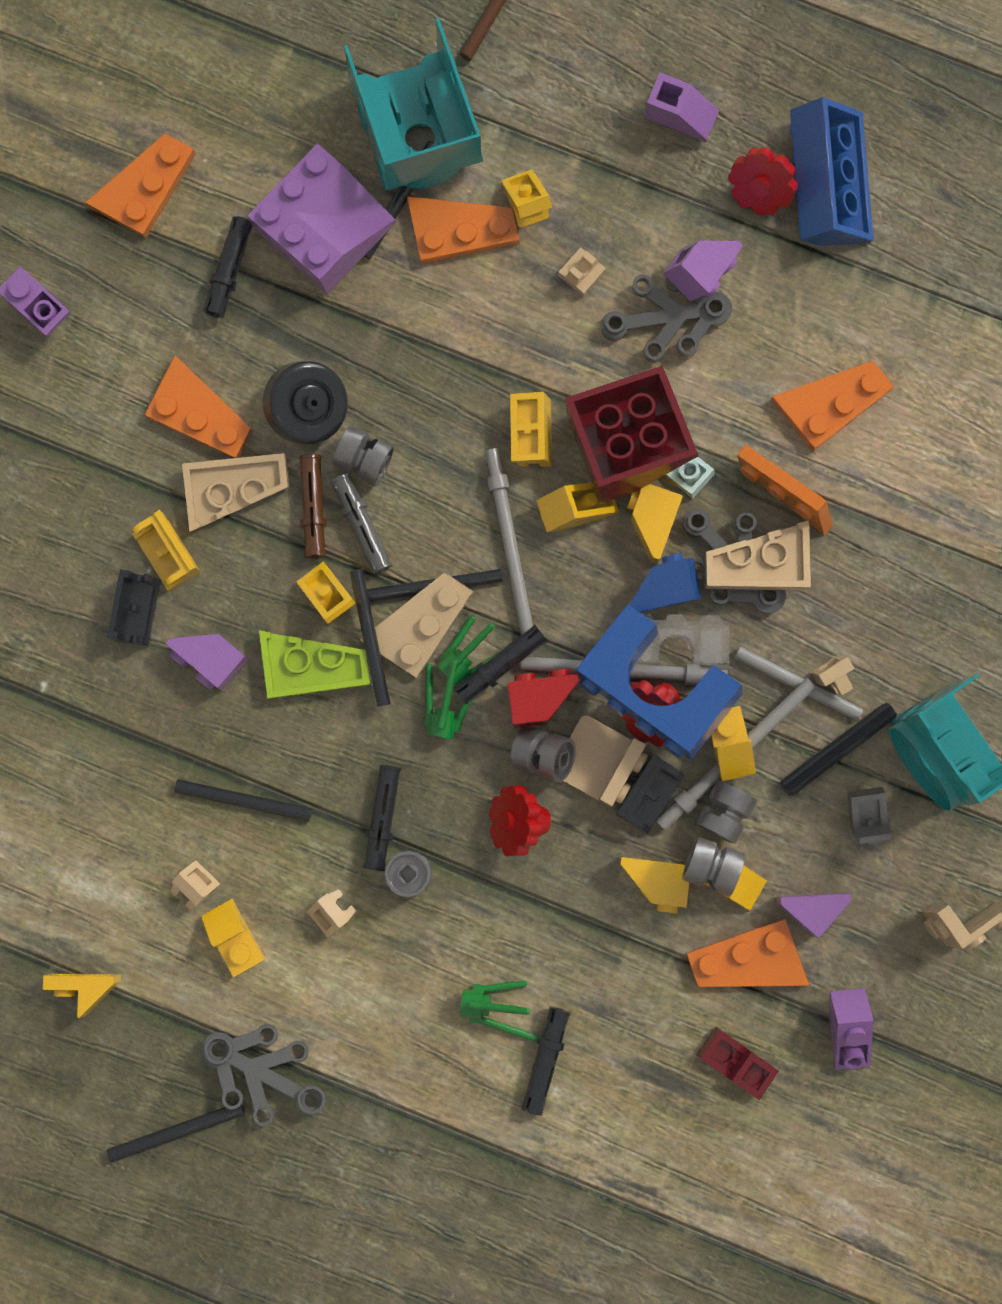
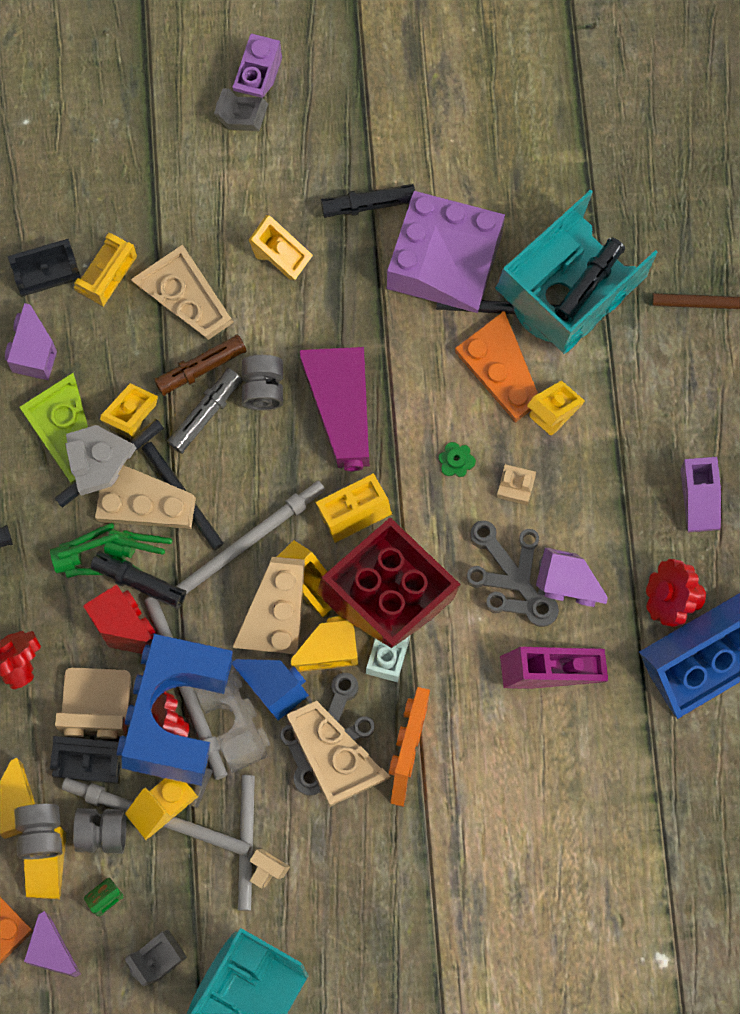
camera: 65 degrees right, 10 degrees down
orange wing [85,134,196,238] -> none
orange wing [145,355,252,458] -> none
black wheel [263,361,348,444] -> none
flat silver wheel [511,726,576,782] -> none
orange wing [771,361,894,451] -> none
black axle [780,703,897,796] -> none
none -> light grey plate [65,425,136,496]
none -> green slope [84,878,124,917]
none -> flat silver bracket [214,88,268,131]
none -> tan wing [232,557,305,654]
none -> yellow slope [249,215,313,280]
none -> magenta slope [300,347,370,472]
none -> green plant [438,442,476,477]
none -> magenta slope [500,647,609,689]
none -> black pin [555,237,625,322]

